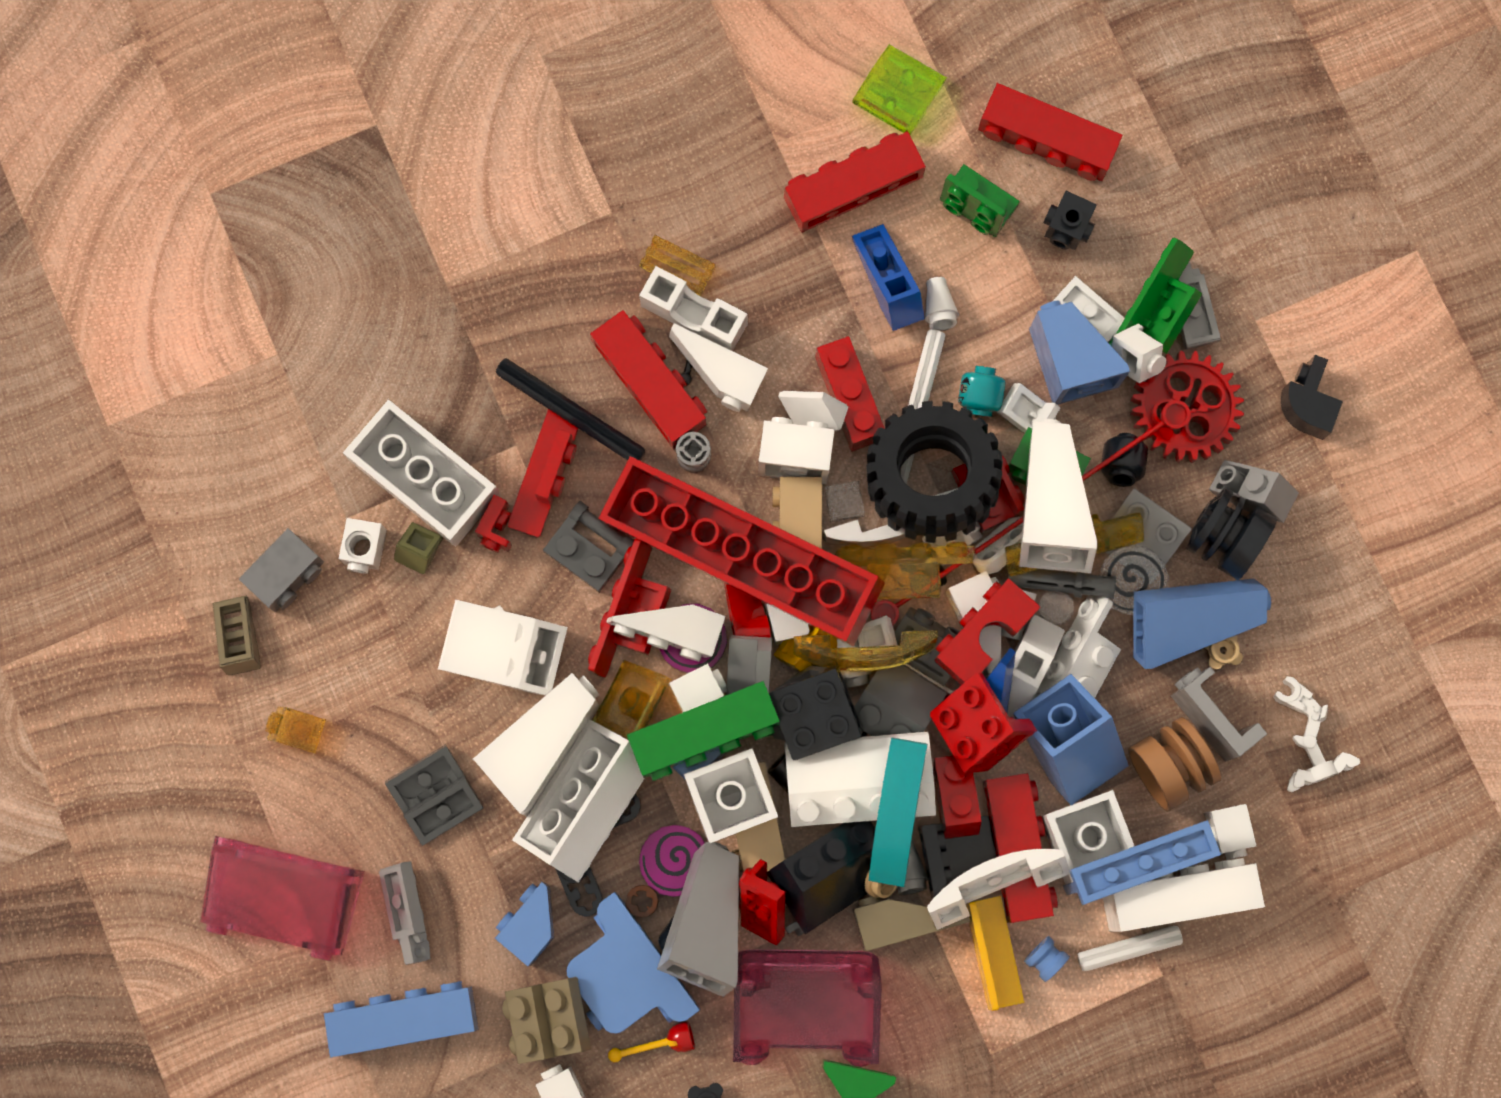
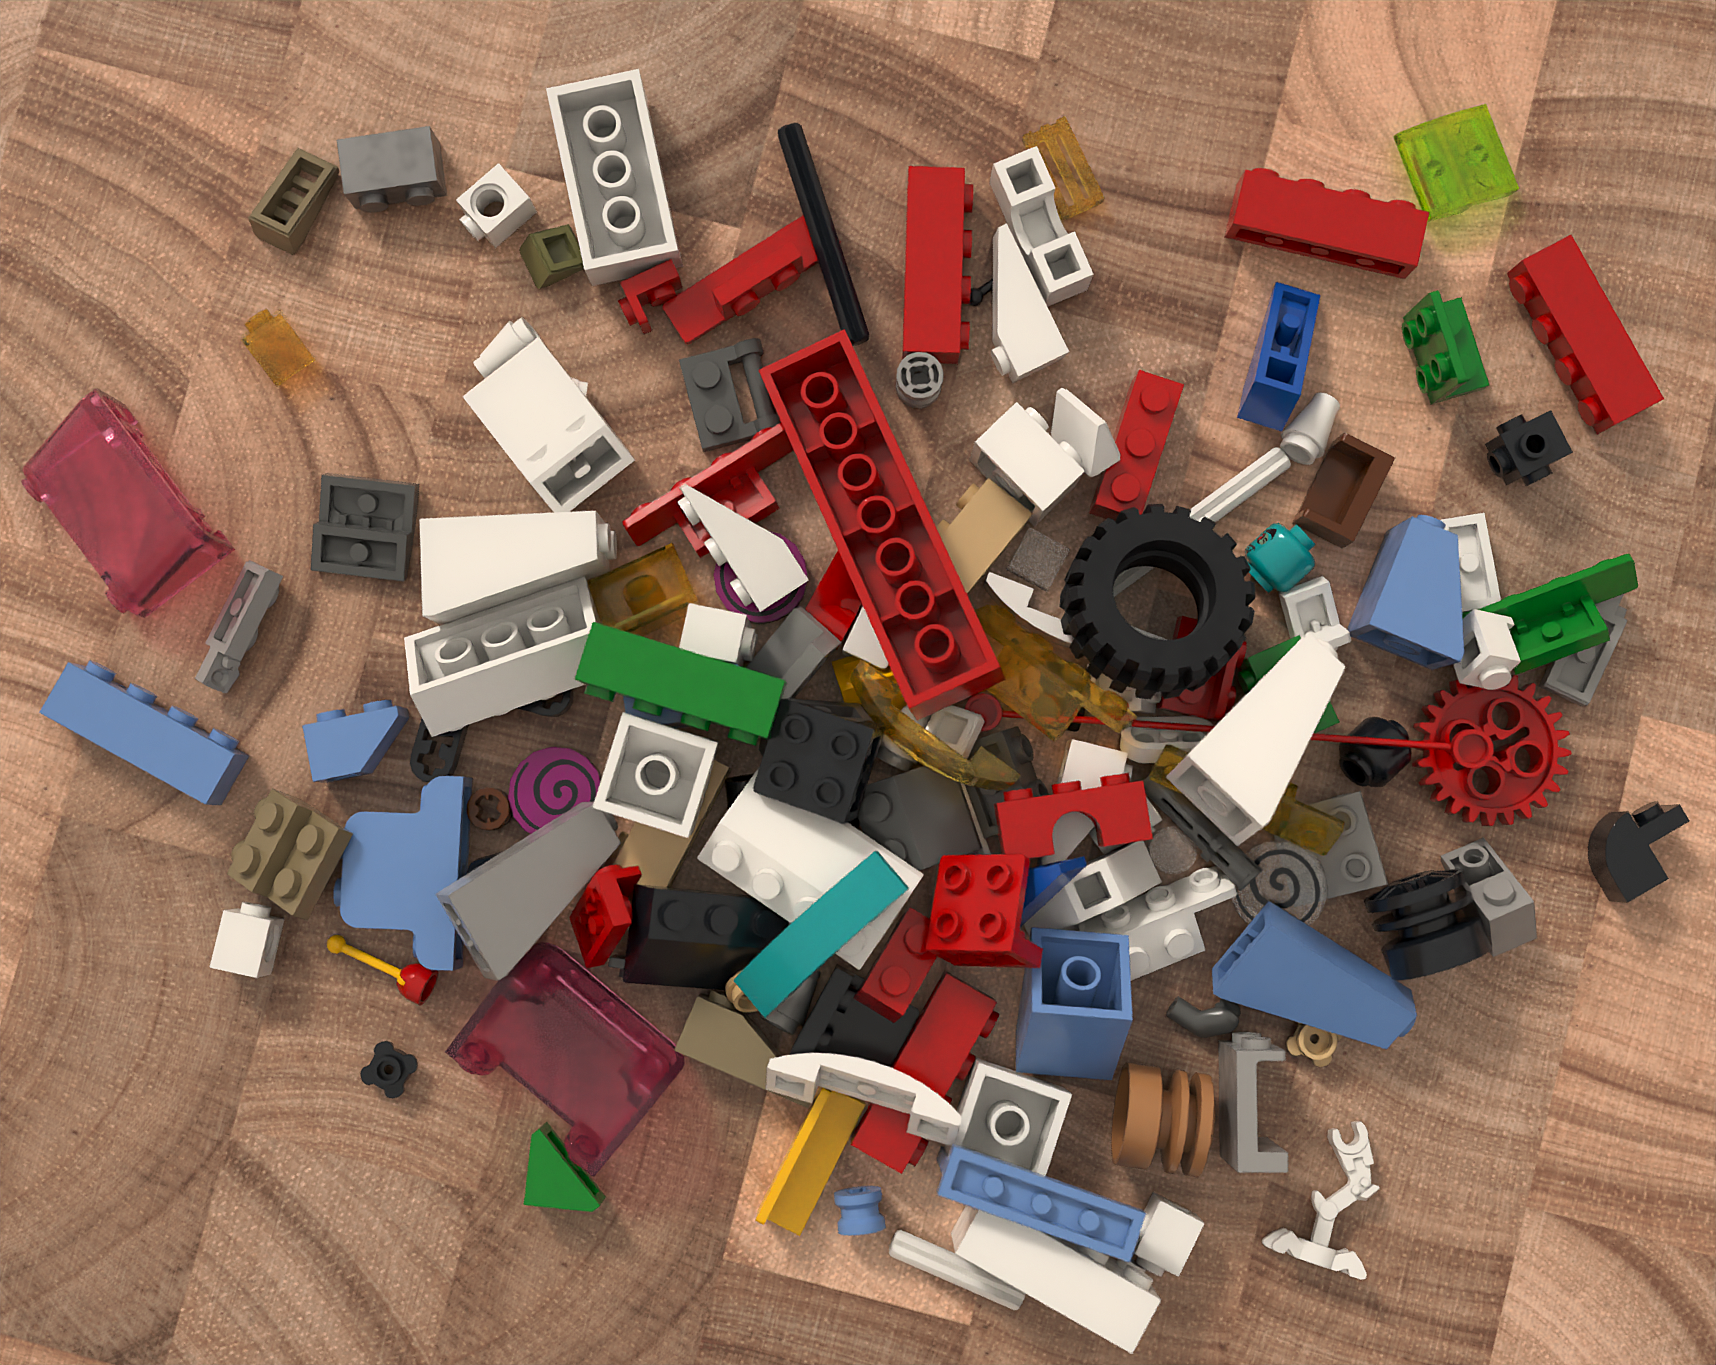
camera: 40 degrees right, 5 degrees up
none -> white cone [474,317,545,378]
none -> dark grey arm [1166,996,1241,1038]
none -> reddish brown panel [1292,433,1395,548]

